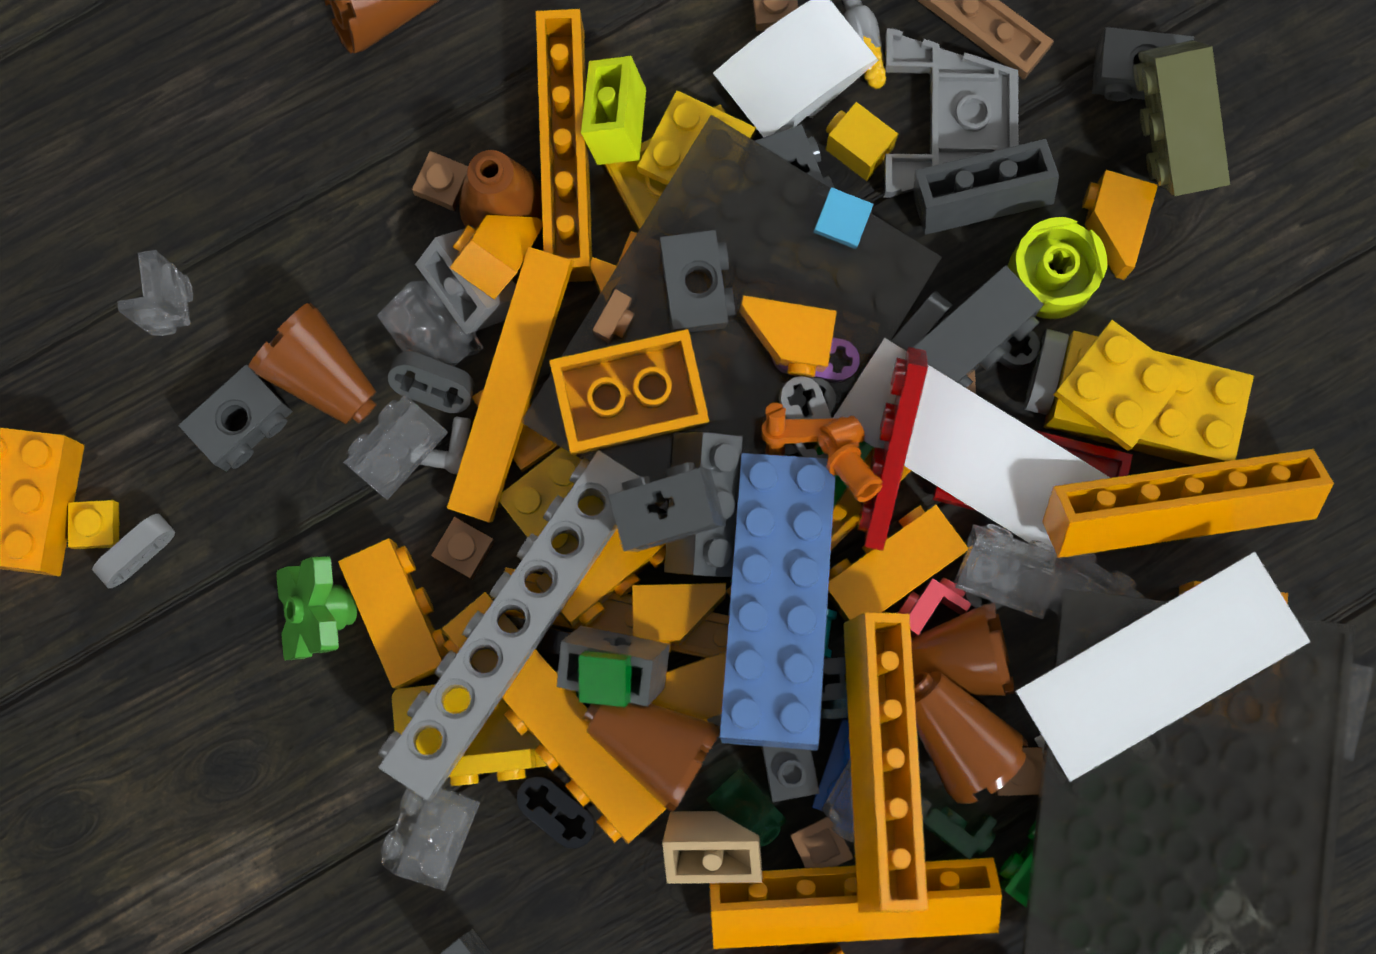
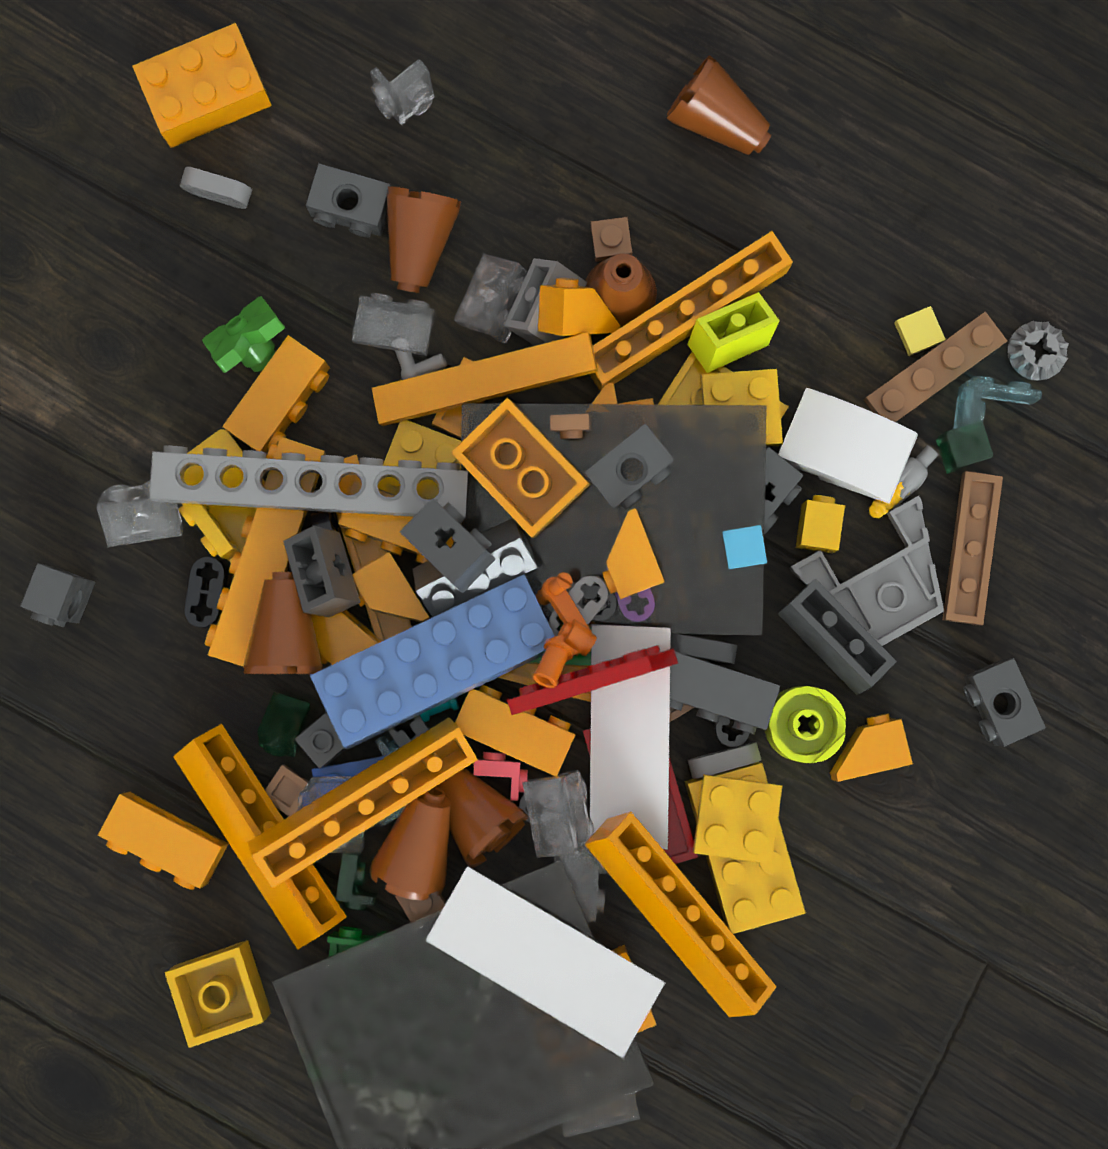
camera: 55 degrees right, 5 degrees up
yellow plate [68,500,119,549] -> none
dark grey beam [388,351,475,413] -> none
medium nougat plate [431,517,495,580] -> none
green tile [579,651,631,707] -> none
tan slope [662,811,763,883] -> none
olive brick [1133,40,1230,196] -> none

